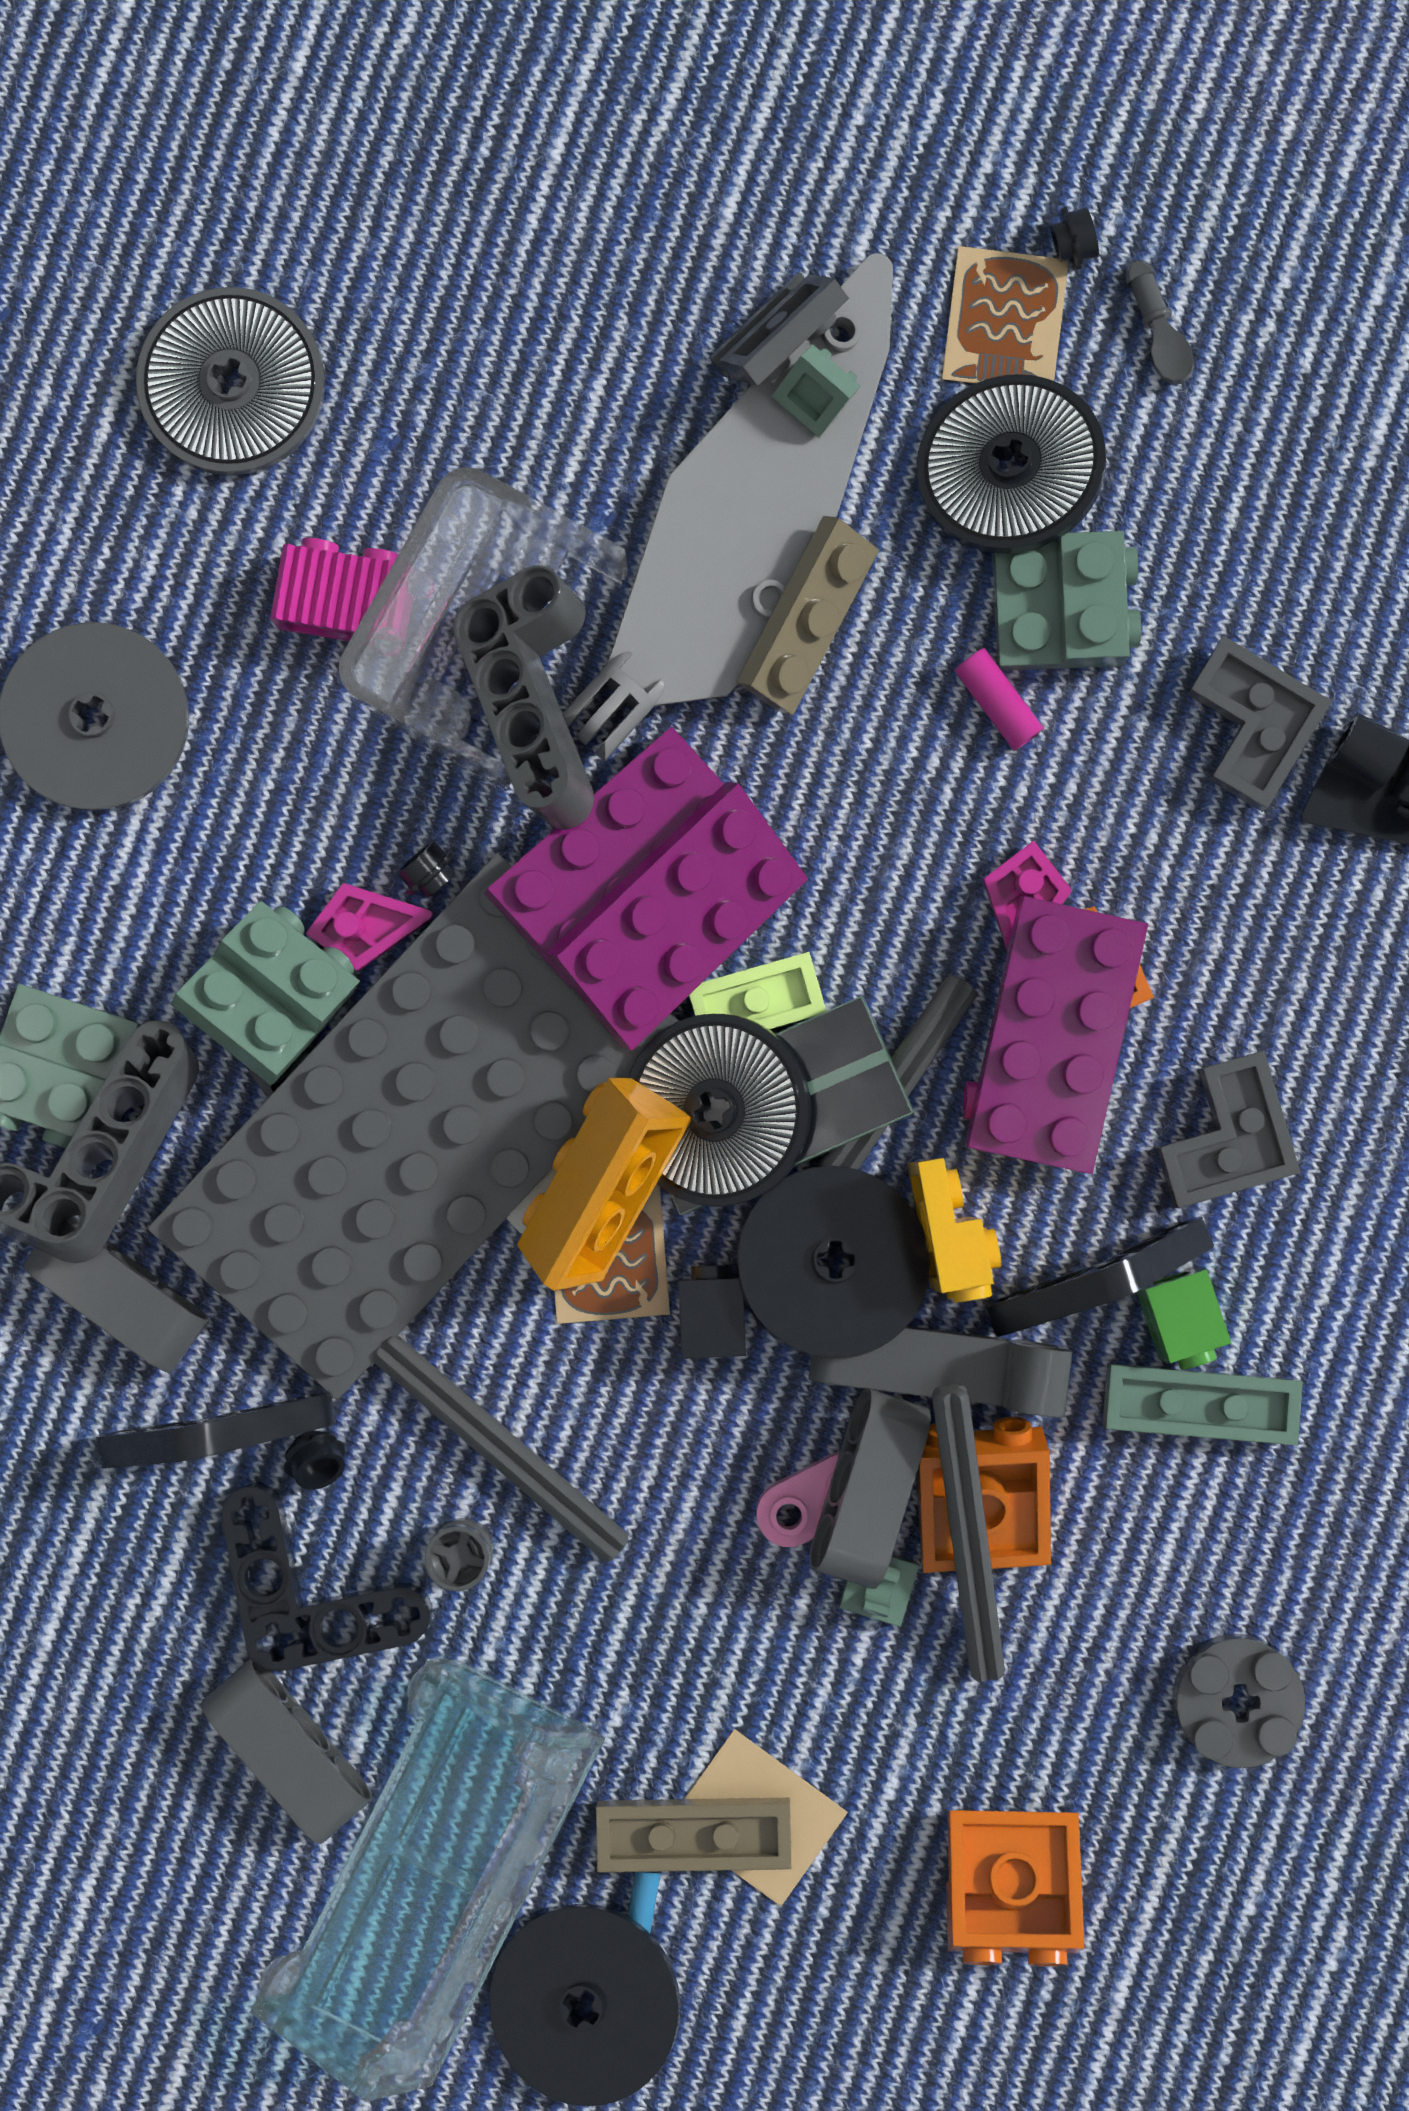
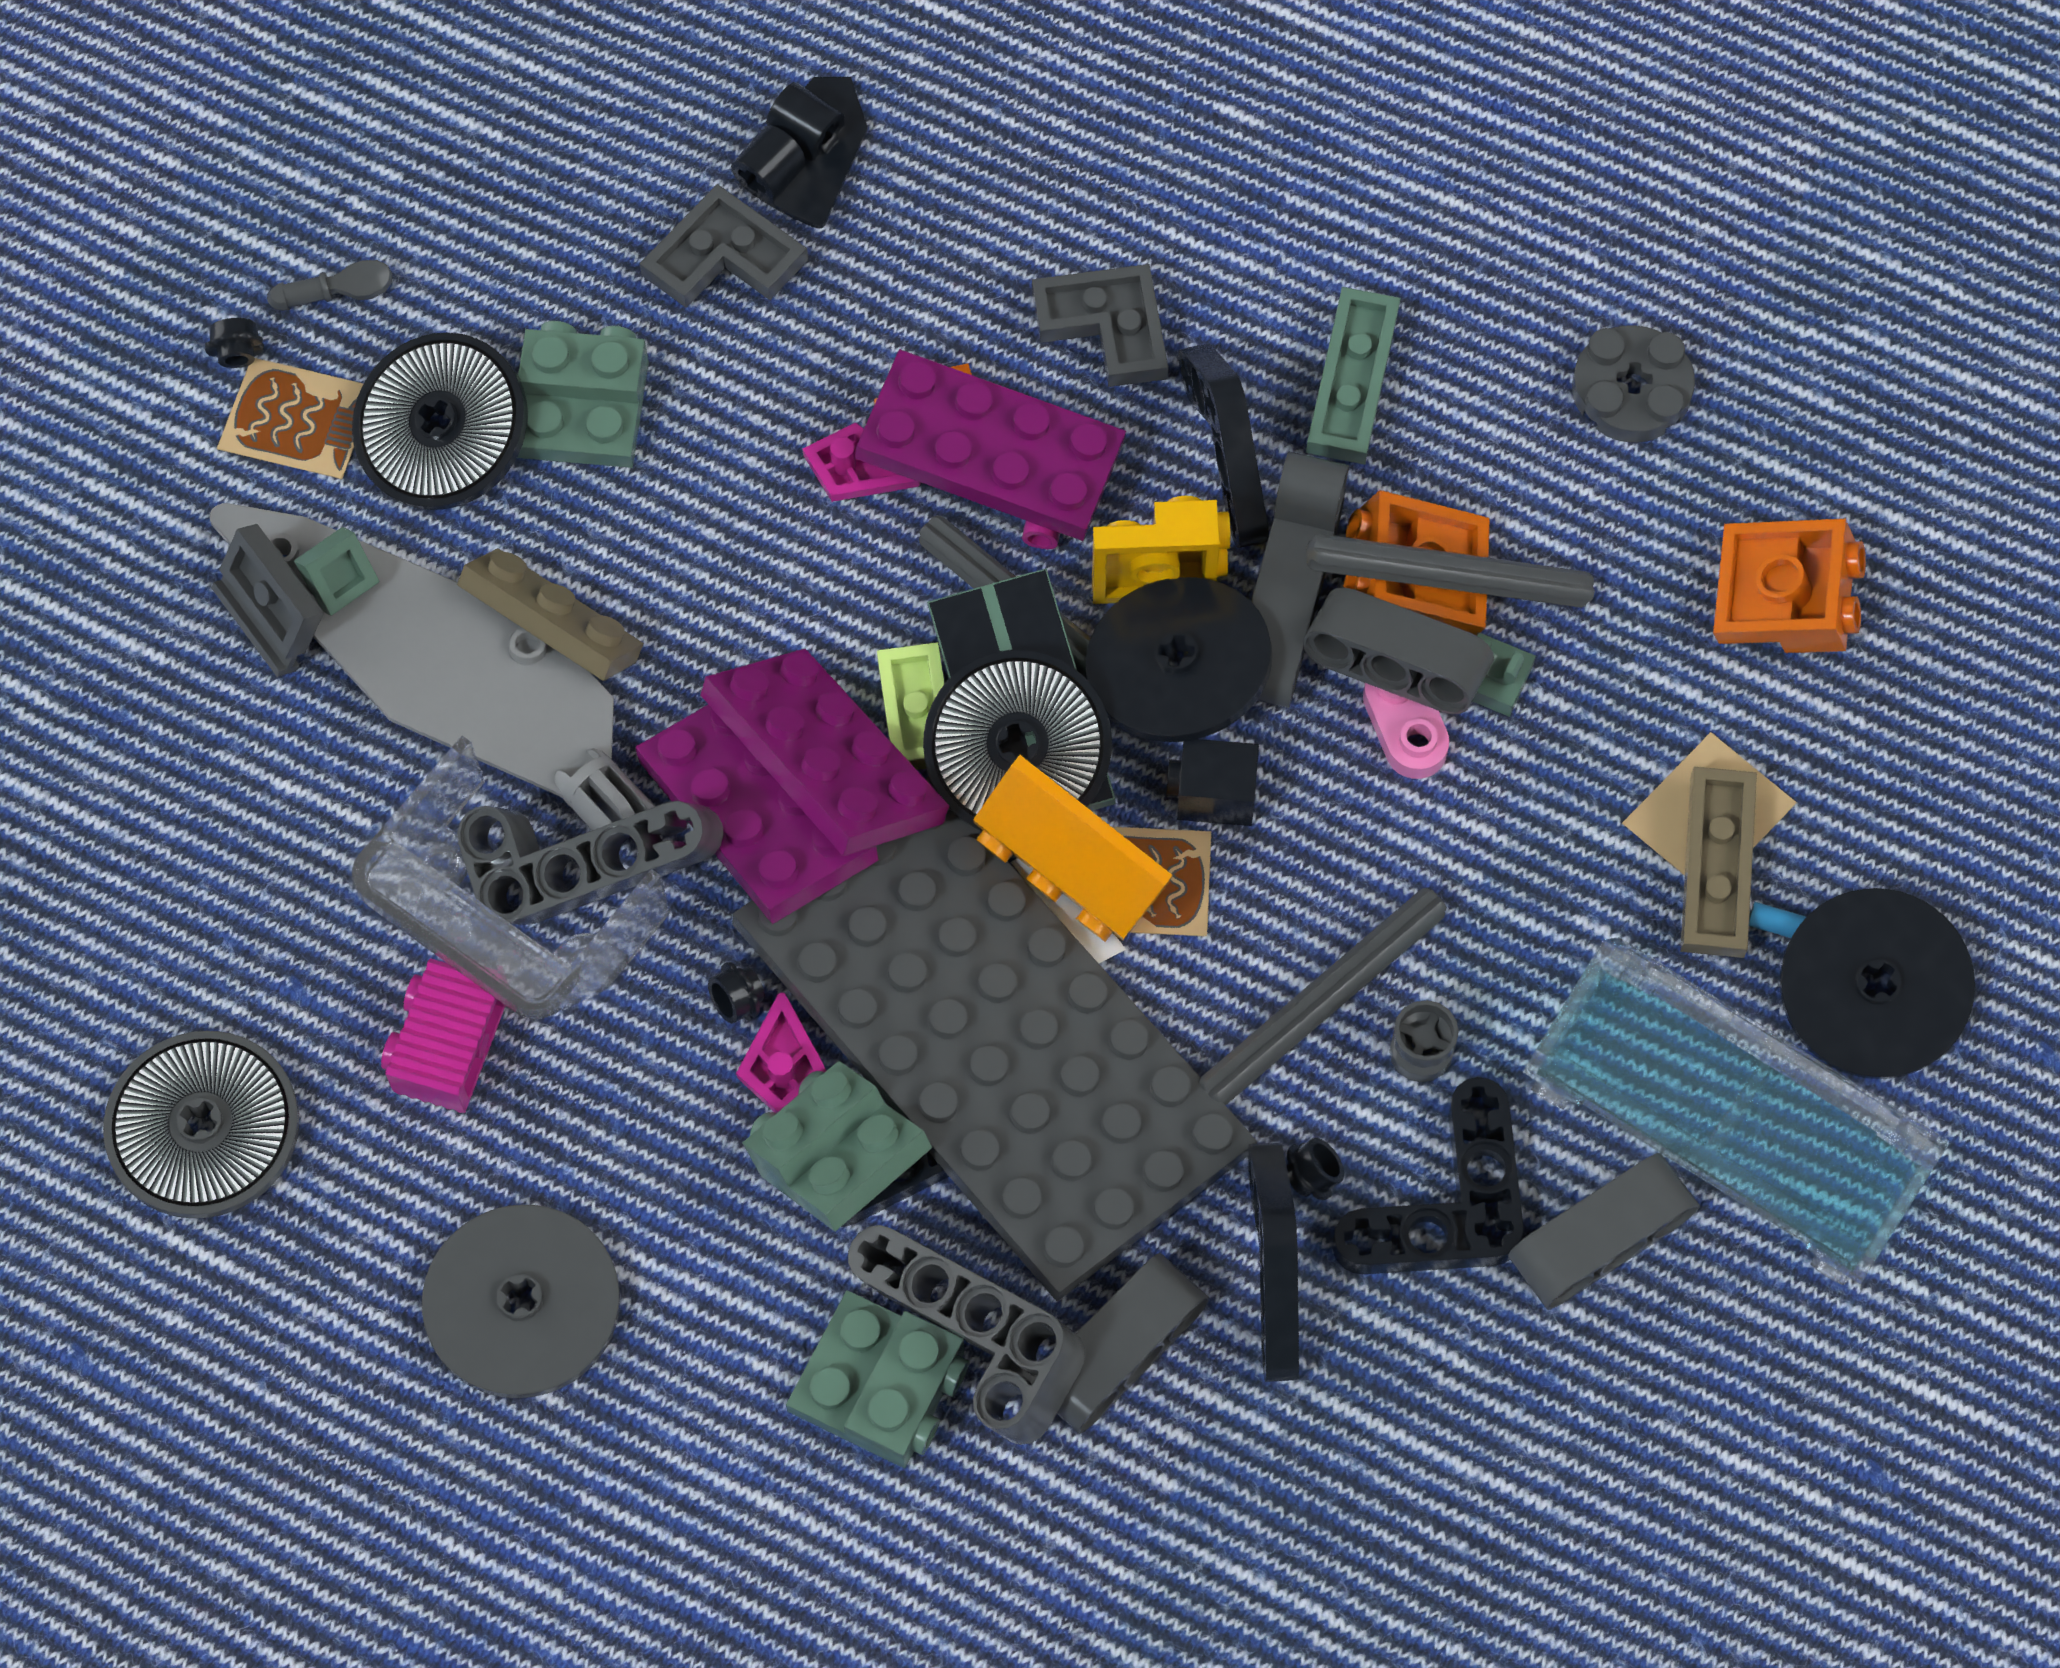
camera: 80 degrees left, 20 degrees down
dark pink hinge [954,648,1044,751] -> none
bright green brick [1137,1267,1232,1370] -> none

